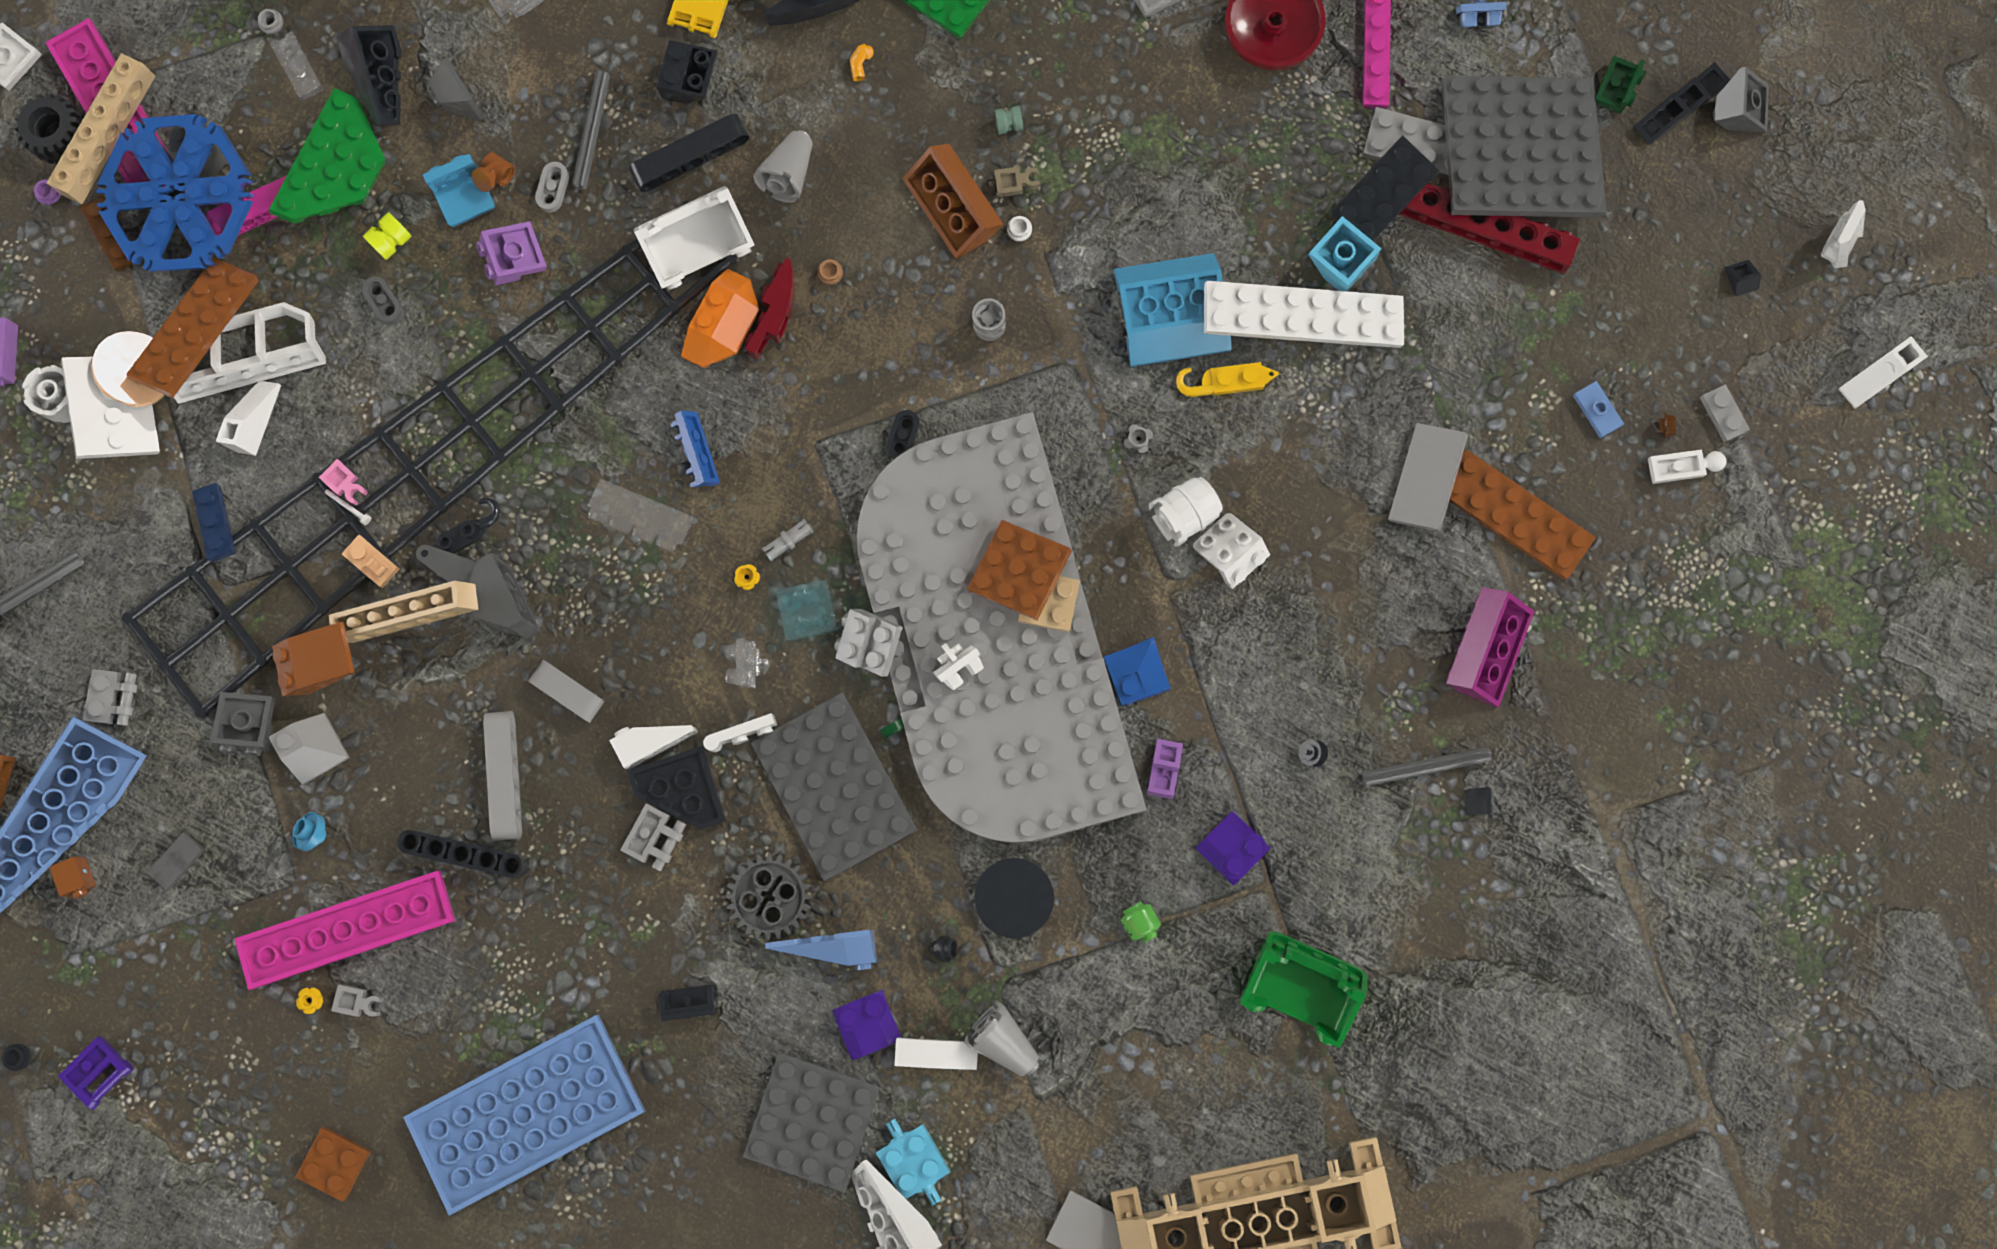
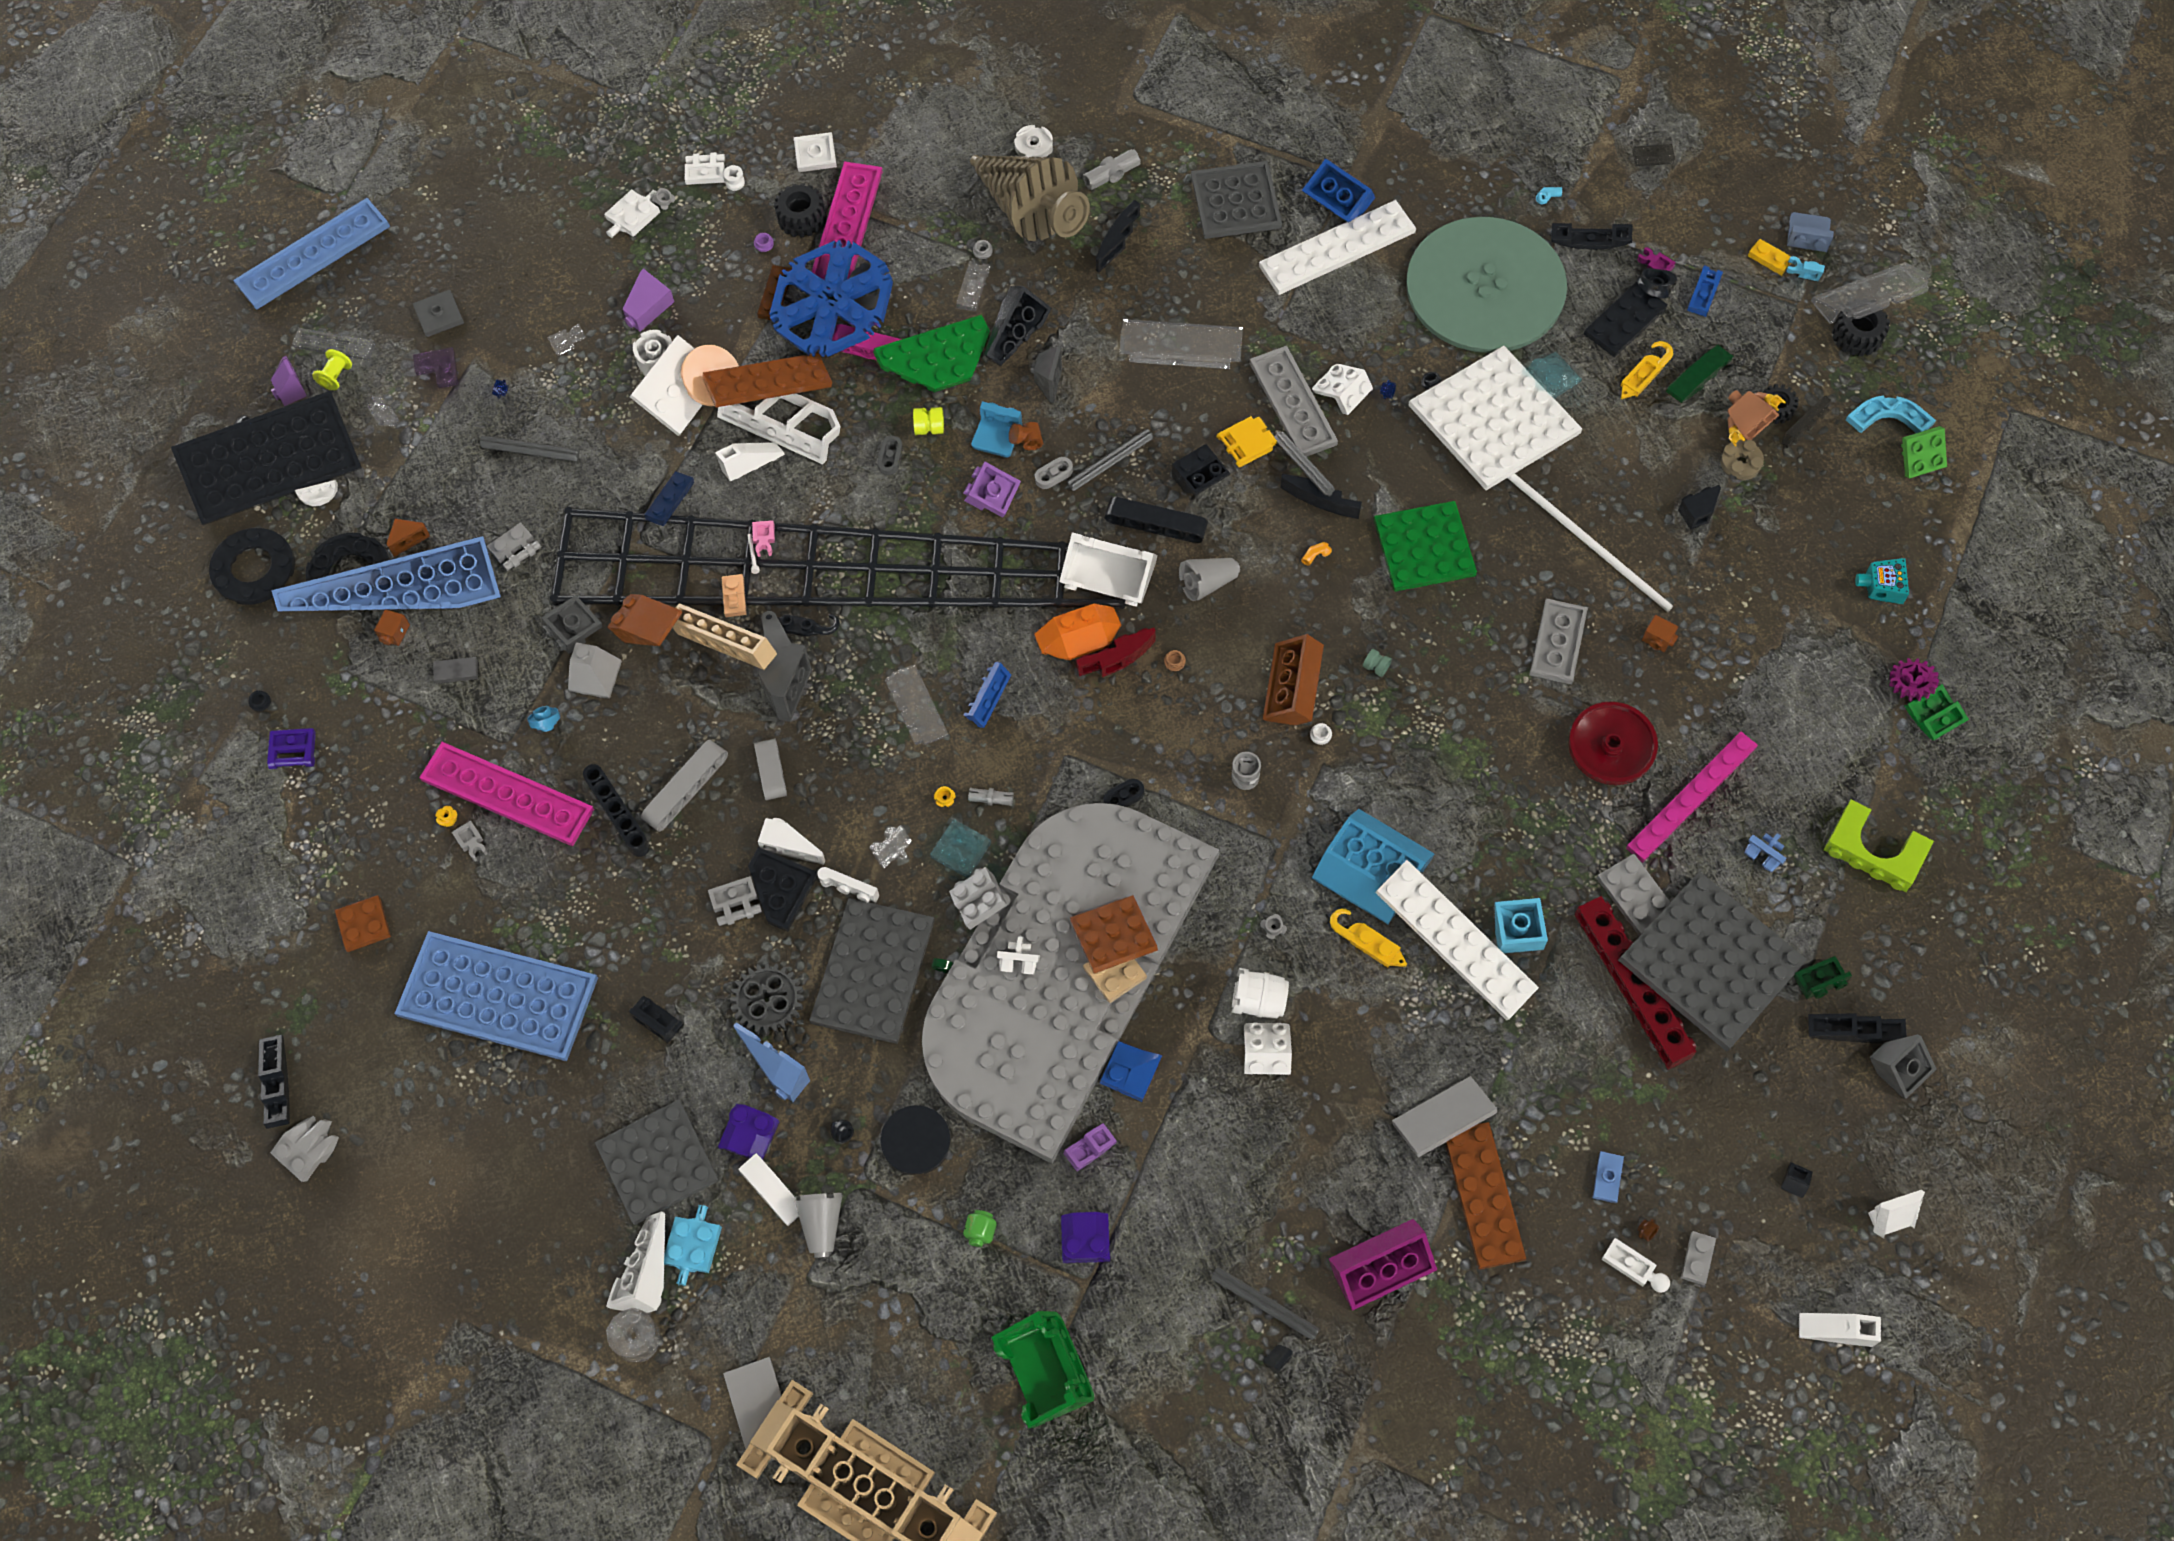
camera: 40 degrees right, 15 degrees down
tan brick [47,53,155,204] -> none
dark tan plate [994,167,1040,197] -> none
wheel [1299,739,1328,767] -> none
black plate [1330,135,1440,241] -> none

